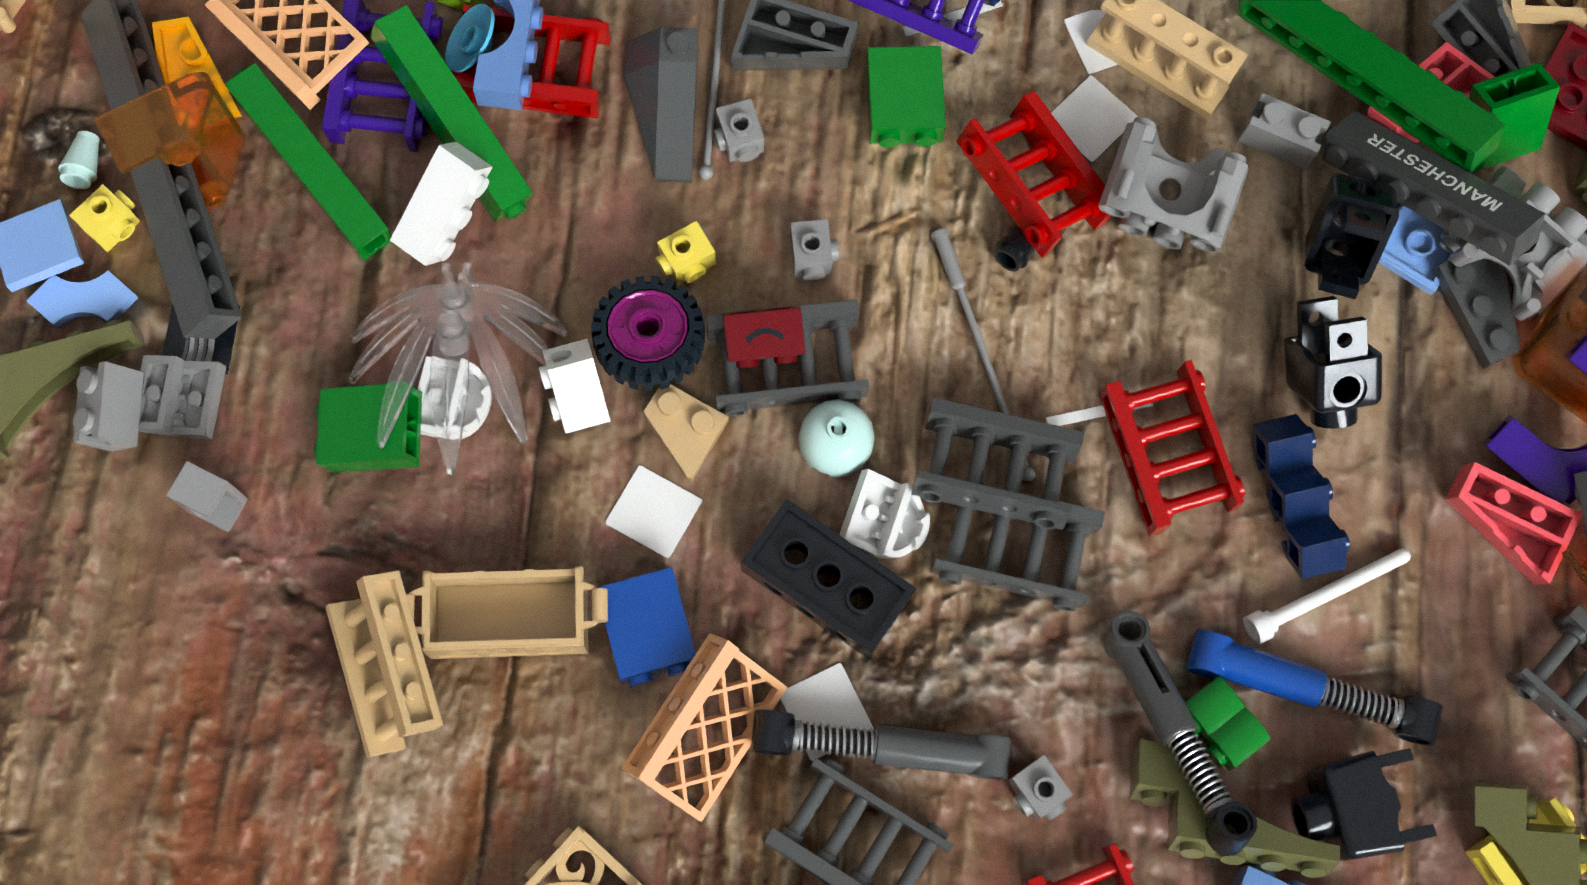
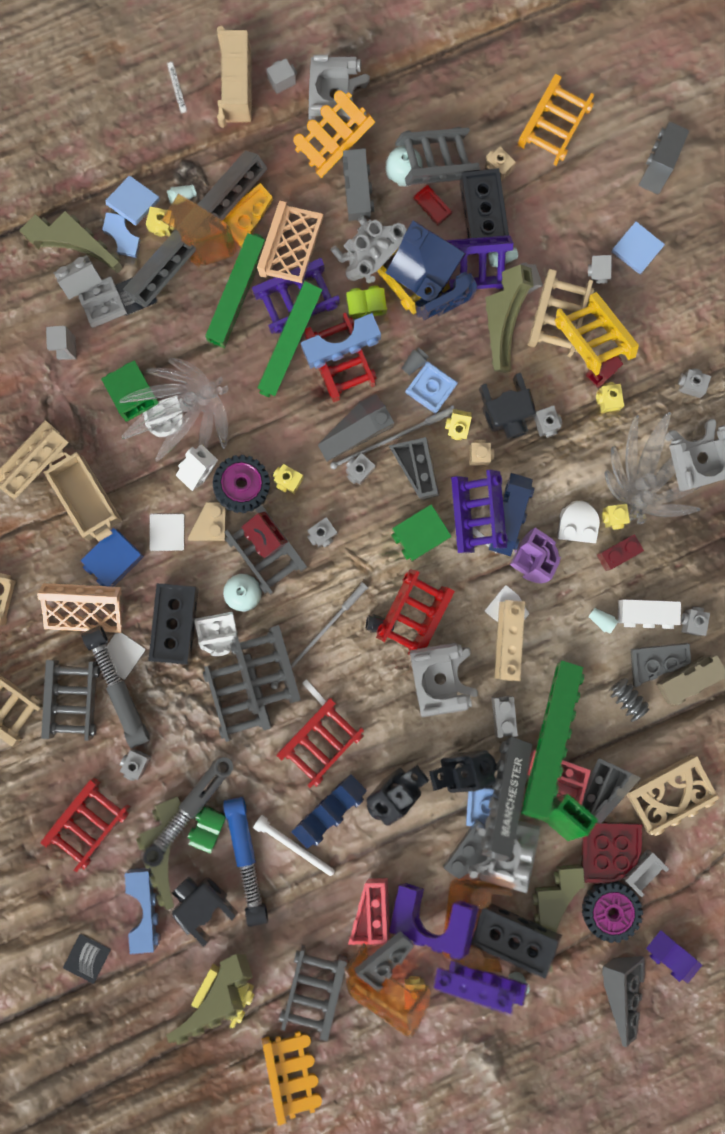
camera: 60 degrees right, 10 degrees up
white brick [390,142,492,266] -> none
medium azure dish [445,3,495,73] -> none
white sticker [1051,75,1138,162] -> none

